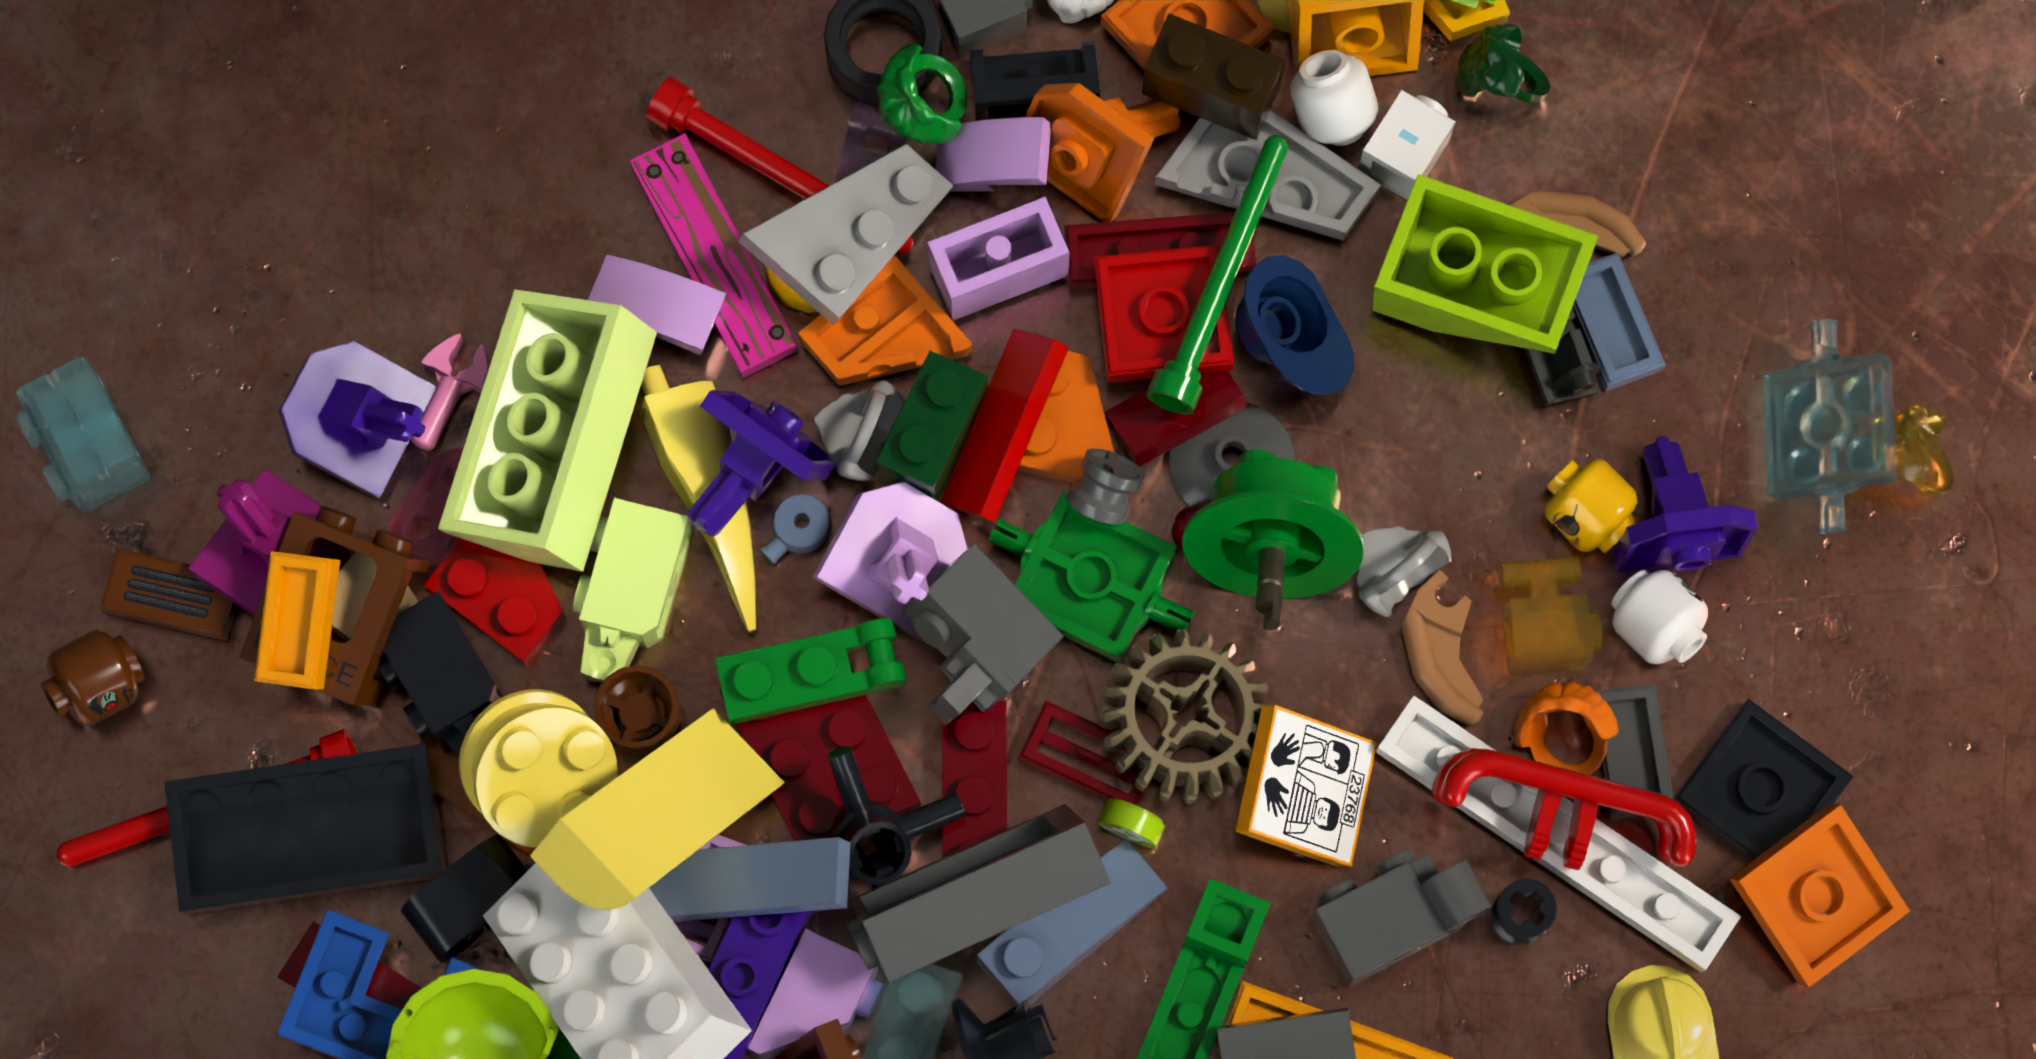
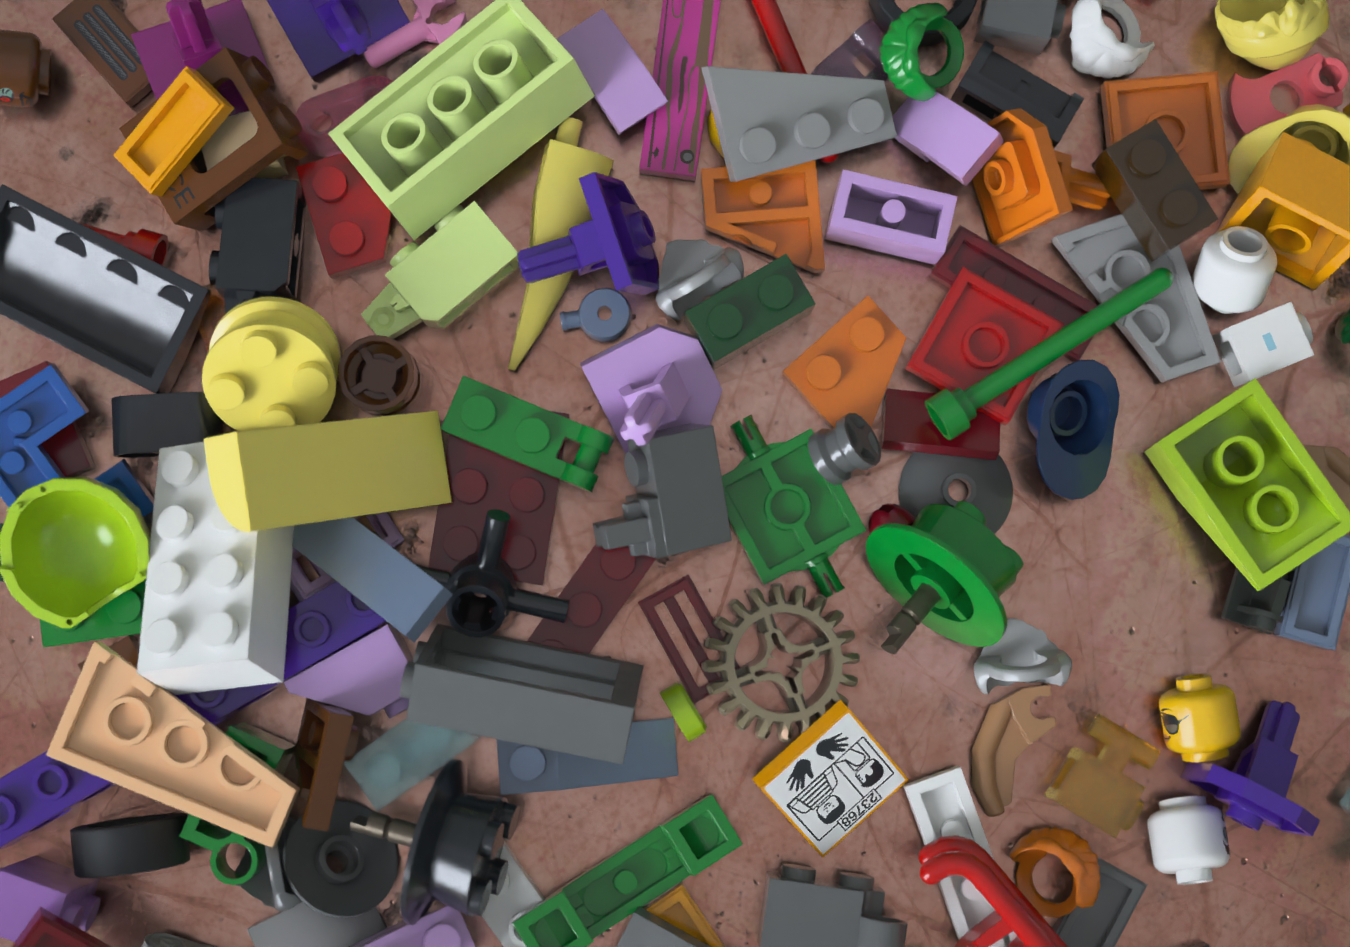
camera: 30 degrees right, 10 degrees up
red tile [940,328,1069,523] -> none

